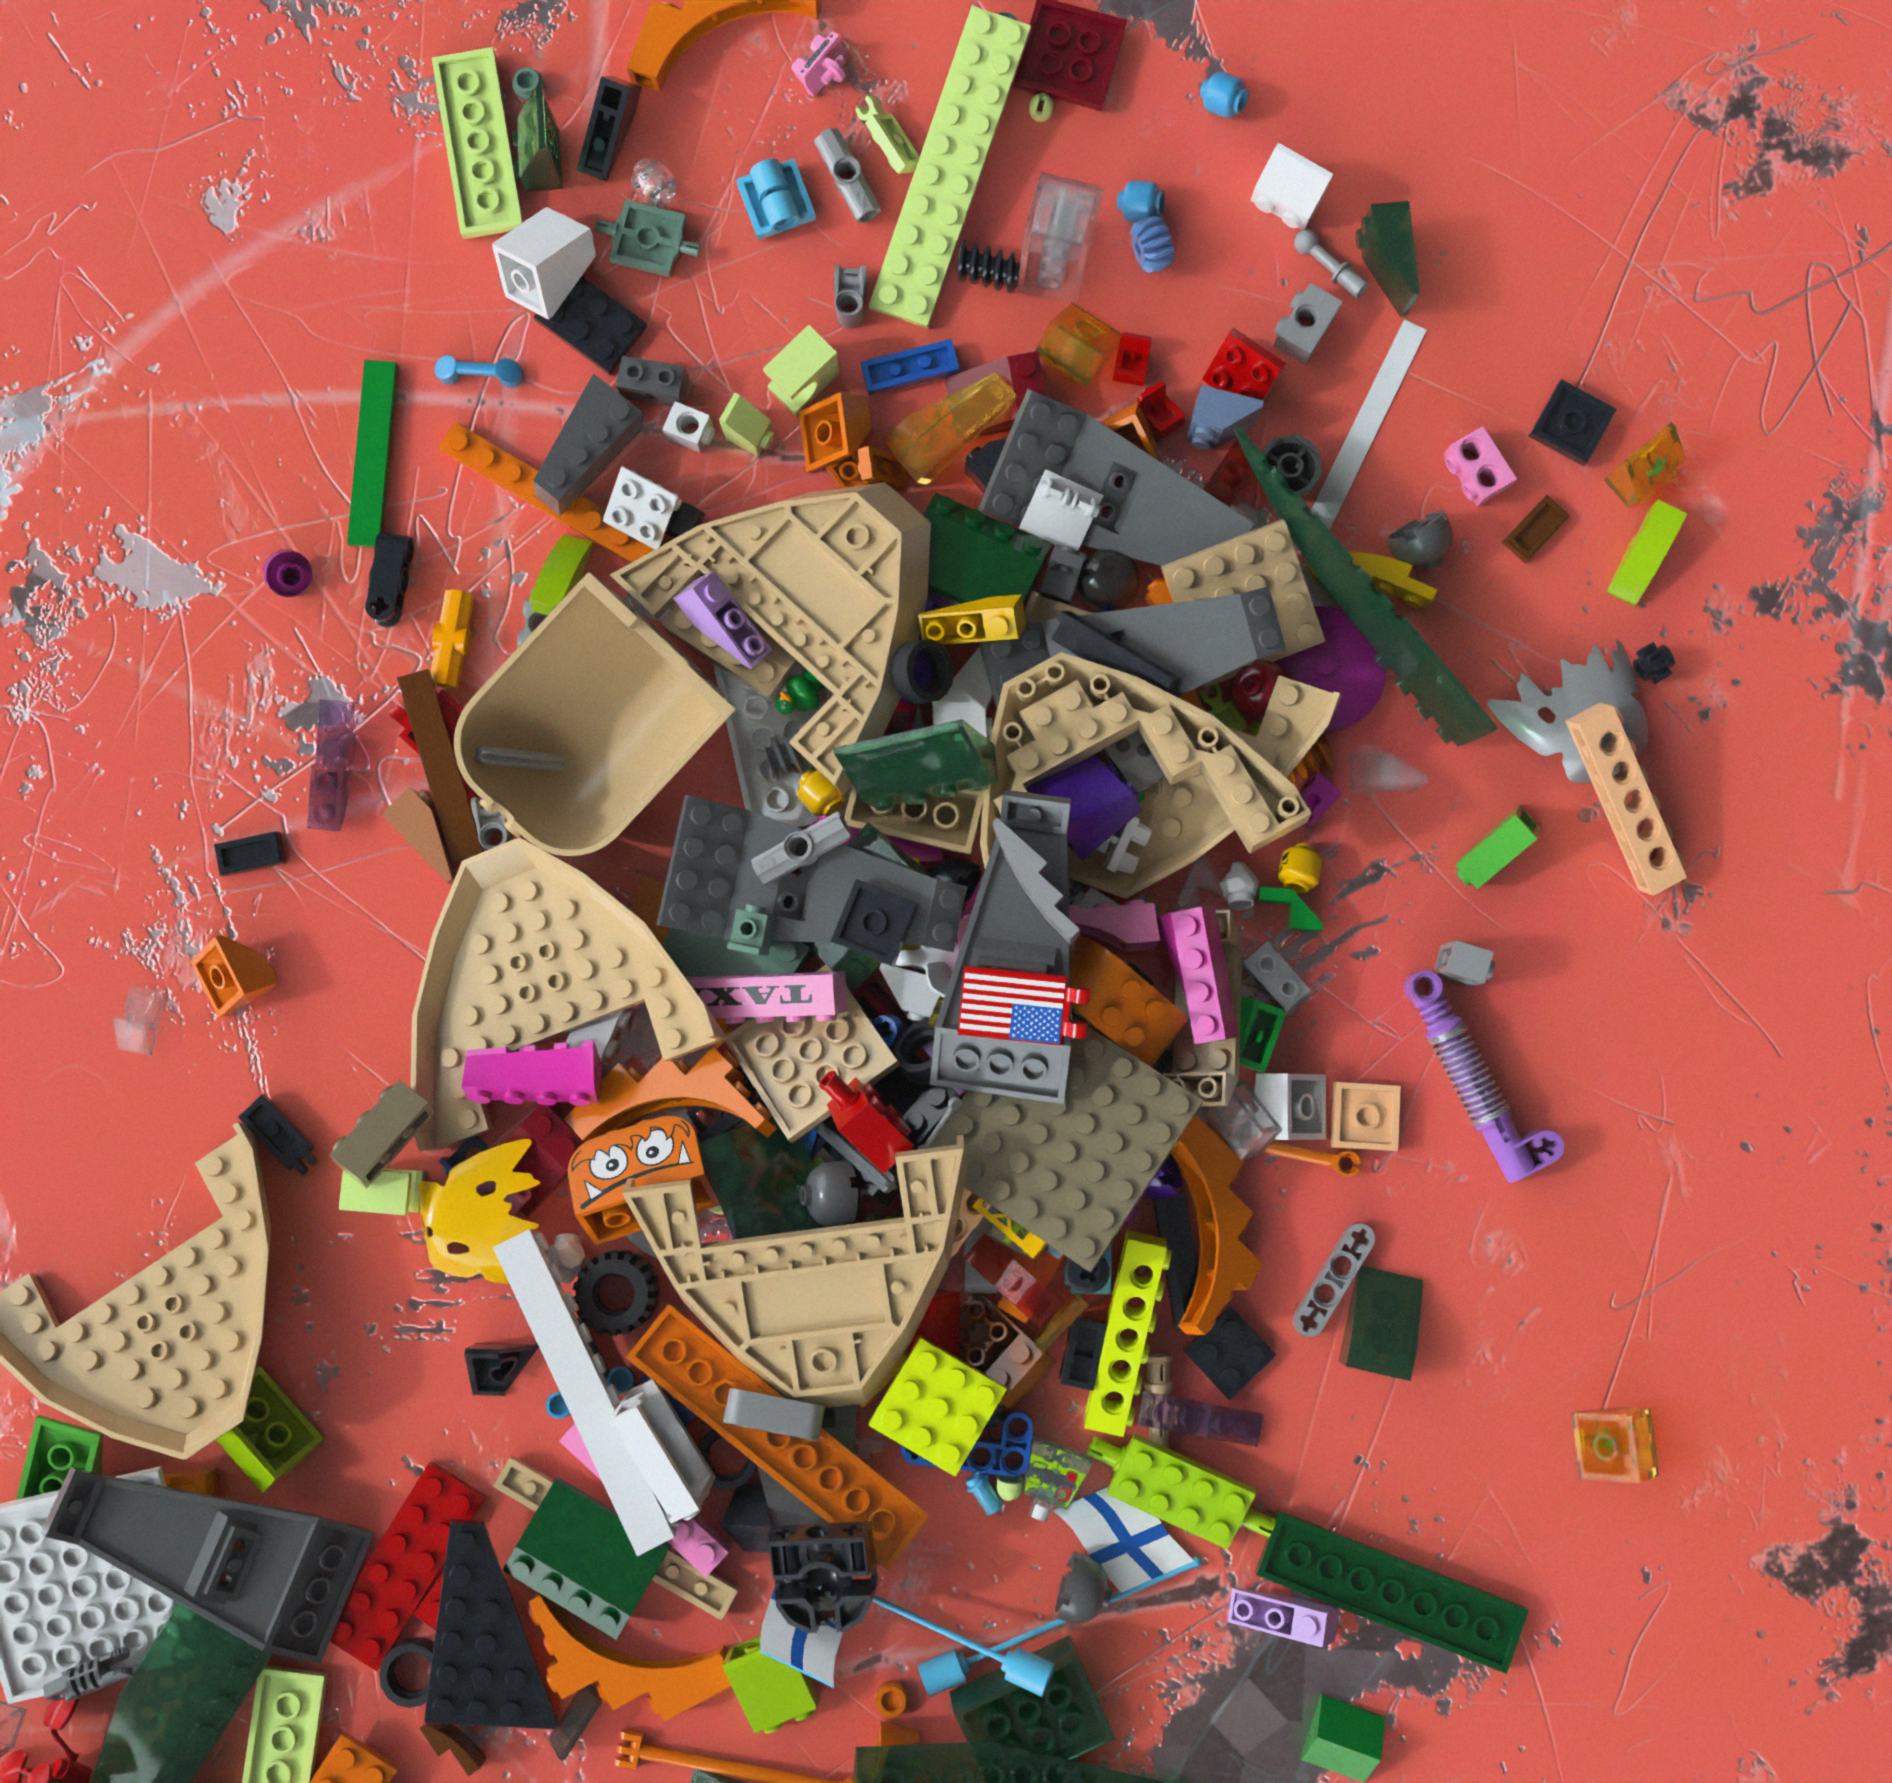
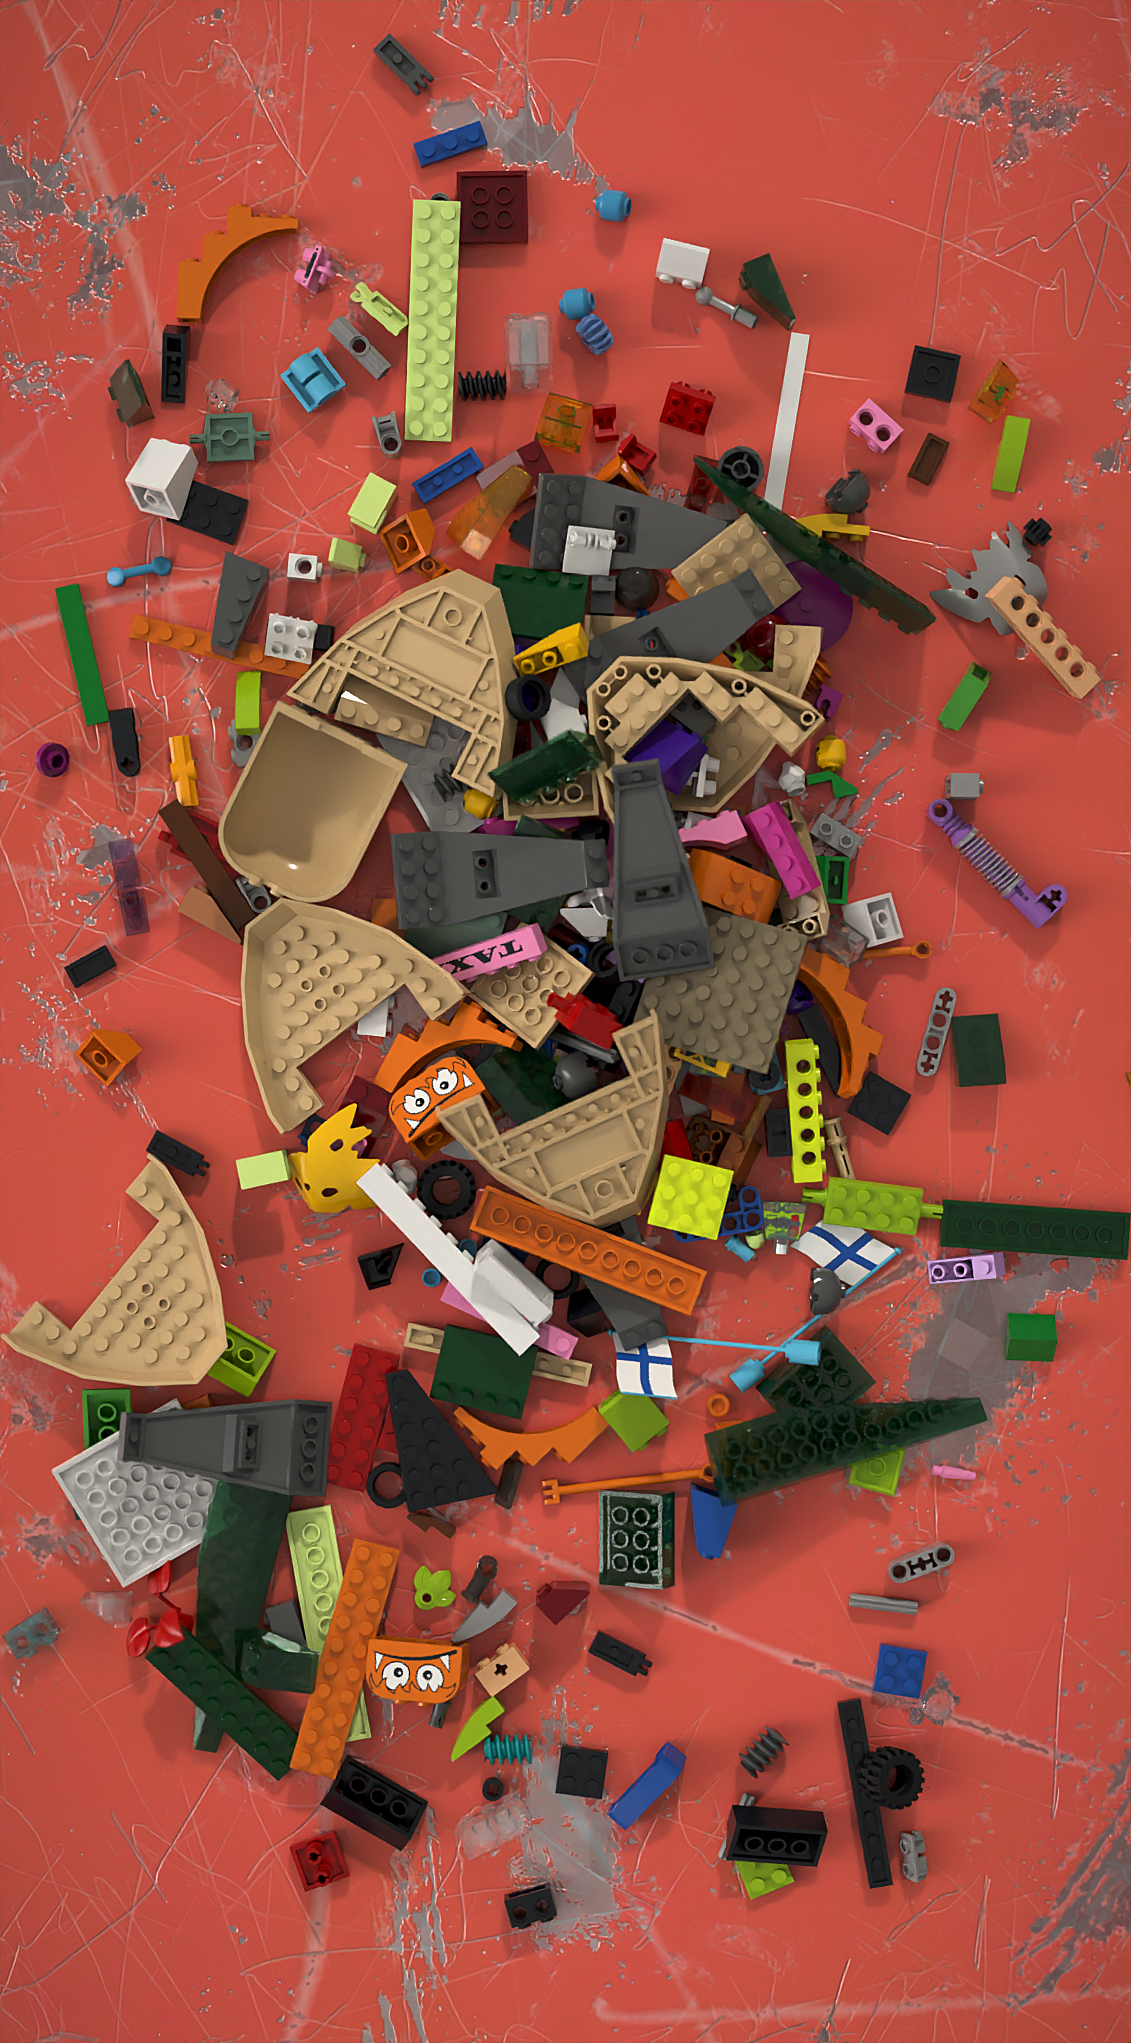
camera: 20 degrees left, 5 degrees up
dark grey hinge [43,1646,133,1702] -> none
clear slope [113,986,166,1055] -> none
dark tan brick [329,1080,435,1189] -> none
yellowish green plate [432,47,524,240] -> none
dark pink wedge [461,1040,603,1106] -> none
light grey axle [475,746,566,772] -> none
sand green plate [512,68,544,100] -> none
dark grey brick [616,356,689,407] -> none
lavender slope [673,571,772,669] -> none
light grey beam [723,1388,825,1441] -> none
sand green brick [727,904,775,955] -> none
light grey piece [751,811,853,886] -> none
black connector [768,1521,878,1633] -> none
green animal [774,670,825,715] -> none
black plate [831,879,920,967] -> none
orange plate [858,446,907,491] -> none
white hinge [917,1096,963,1150] -> none
tile [957,965,1091,1046] -> none
light grey slope [993,818,1080,945] -> none
yellowish green hinge [1029,93,1054,122] -> none
black fence [1051,611,1180,694] -> none
clear purple slope [1138,1391,1263,1447] -> none
sand blue slope [1185,385,1264,450] -> none
light grey brick [1273,283,1343,365] -> none
light nougat plate [1331,1082,1401,1151] -> none
clear slope [1349,745,1429,793] -> none

